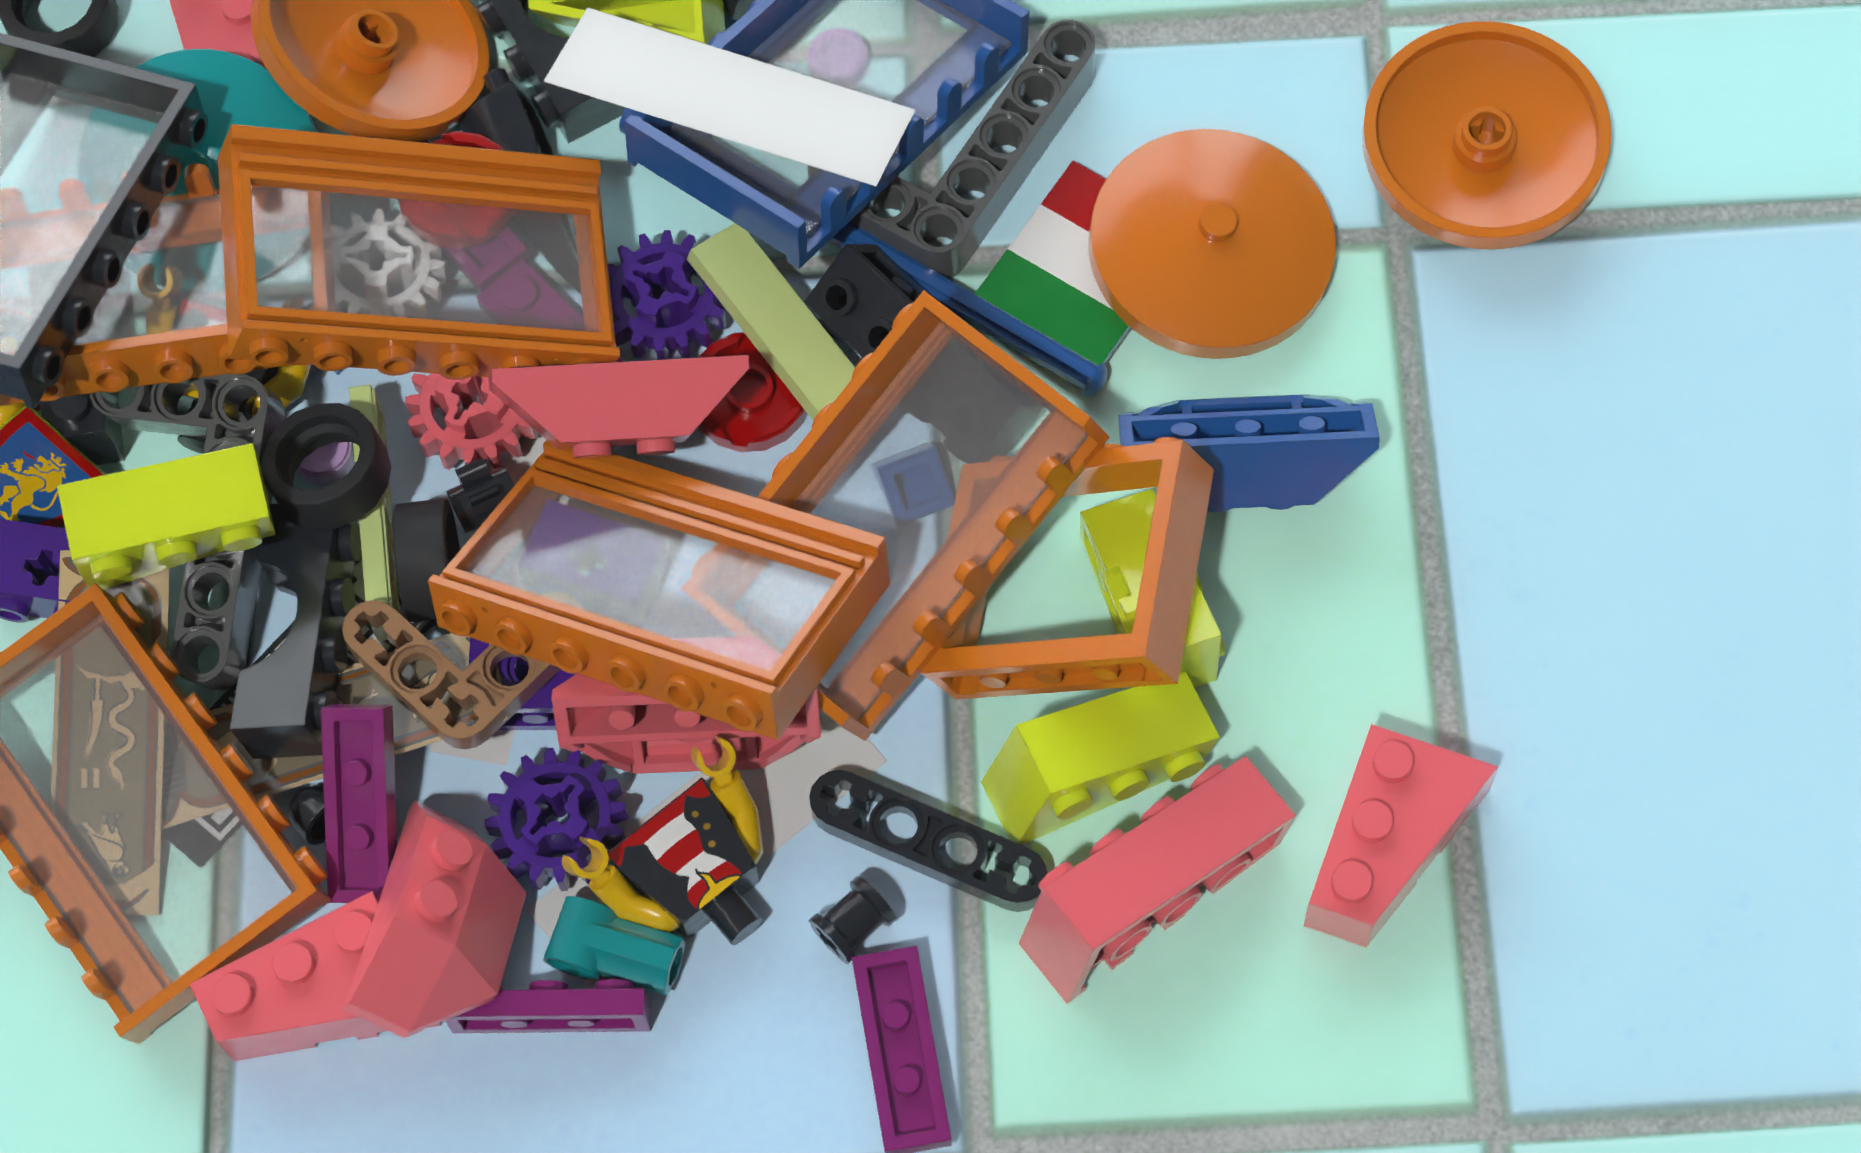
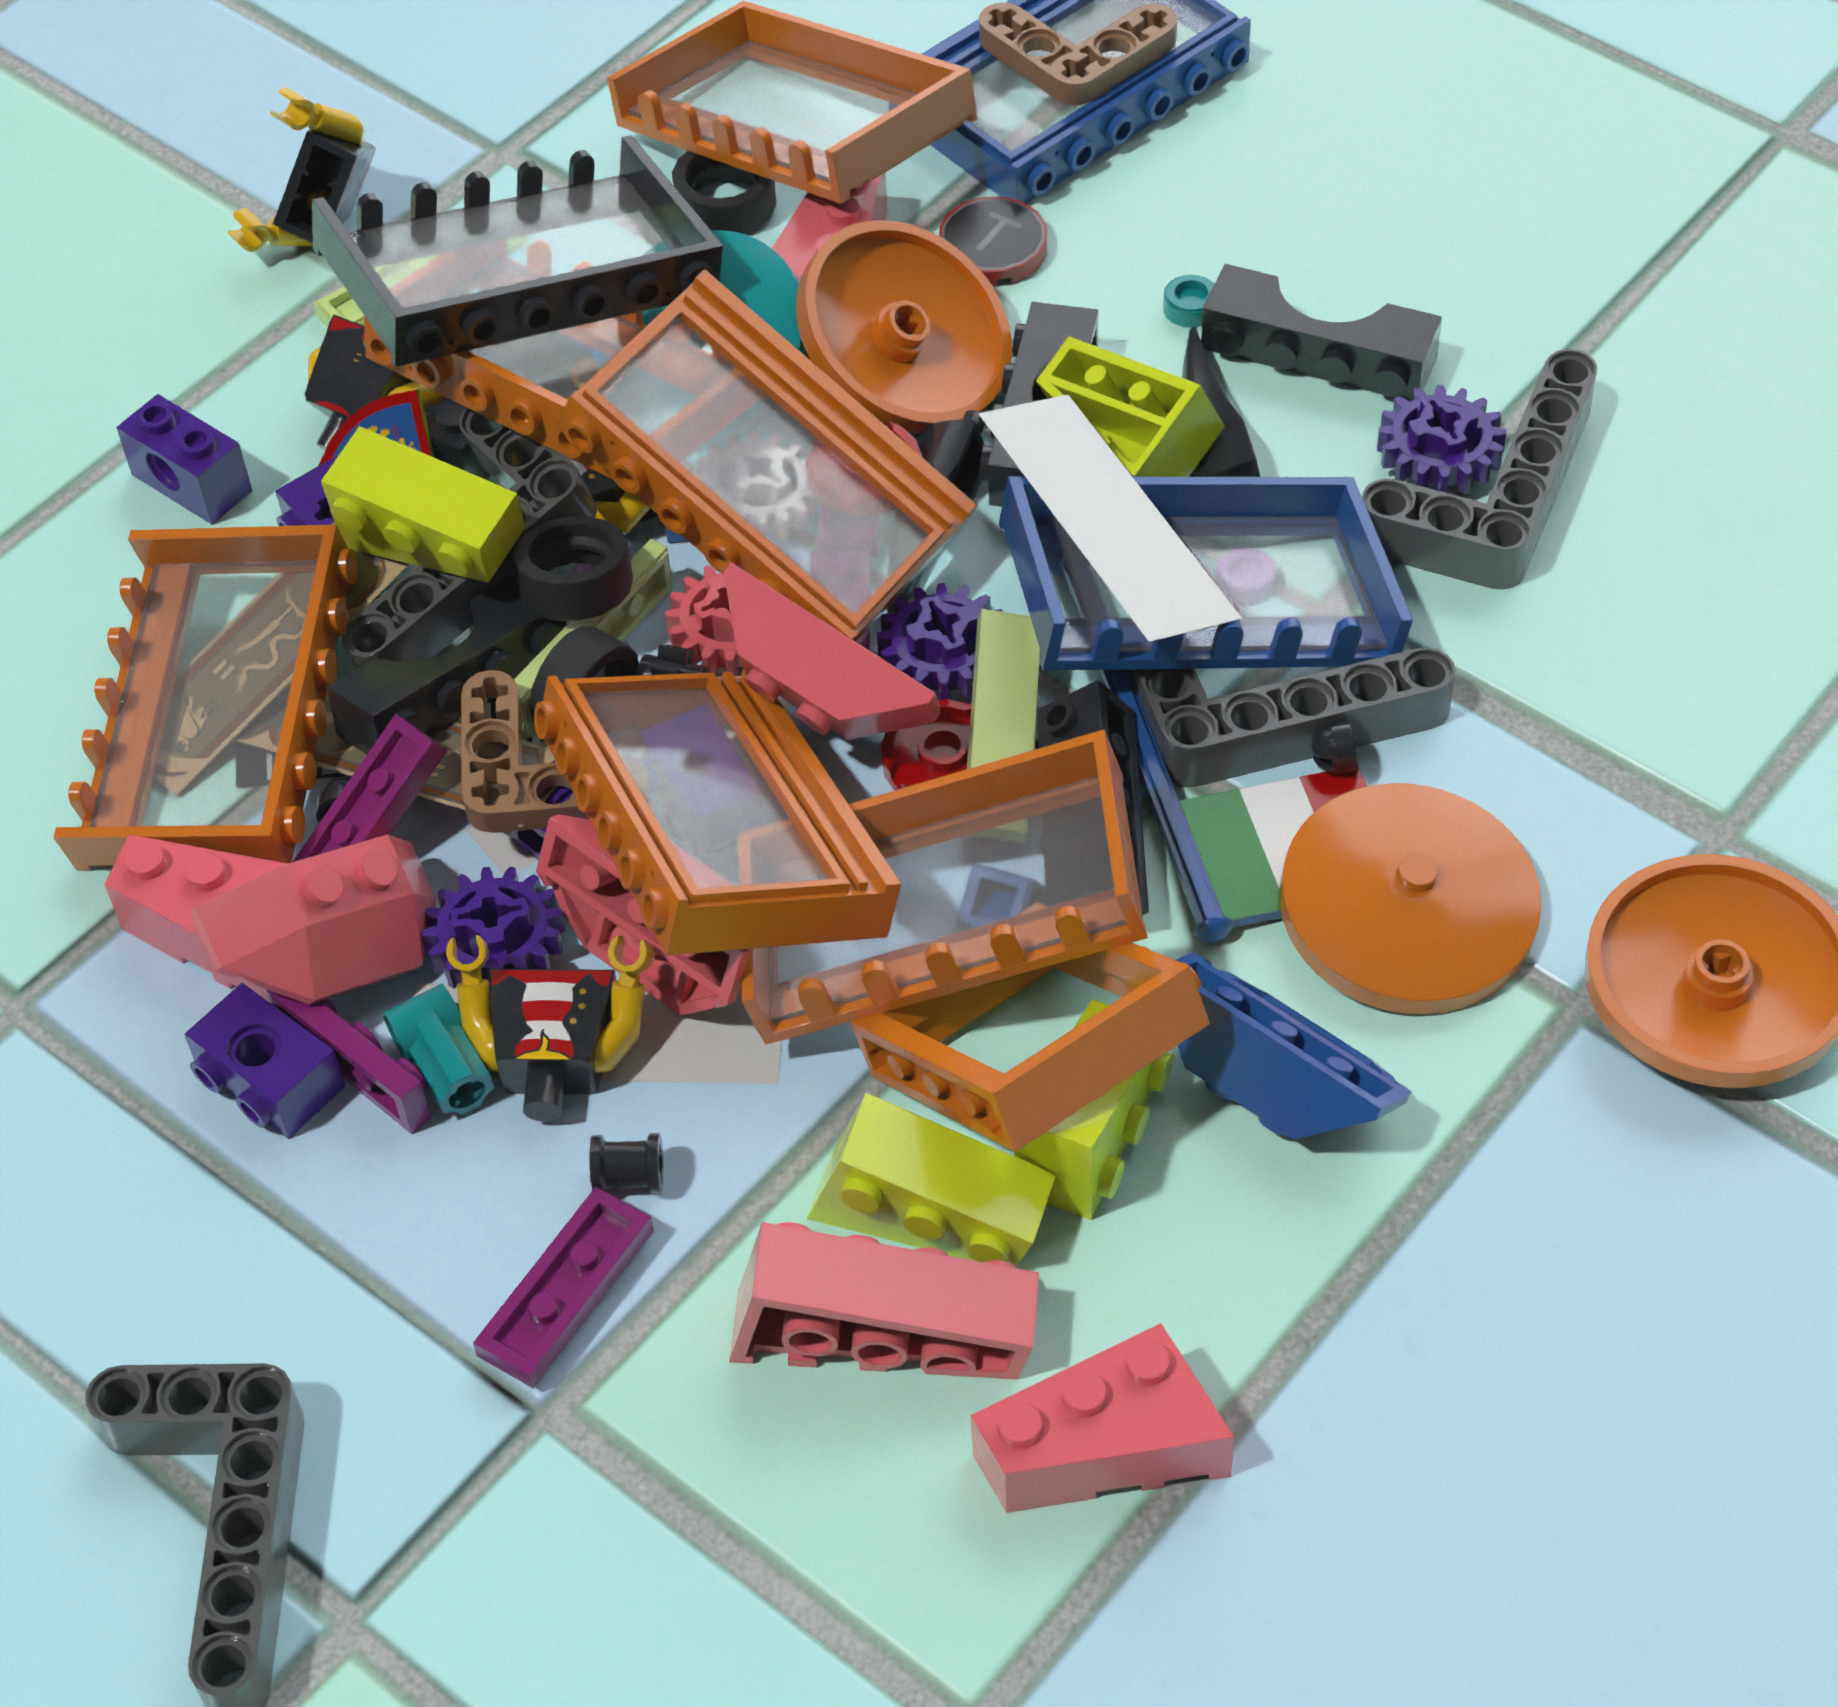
camera: 40 degrees right, 15 degrees down
black beam [809,770,1047,912] -> none
none -> dark purple brick [184,983,346,1139]
none -> black hinge [1311,721,1359,774]

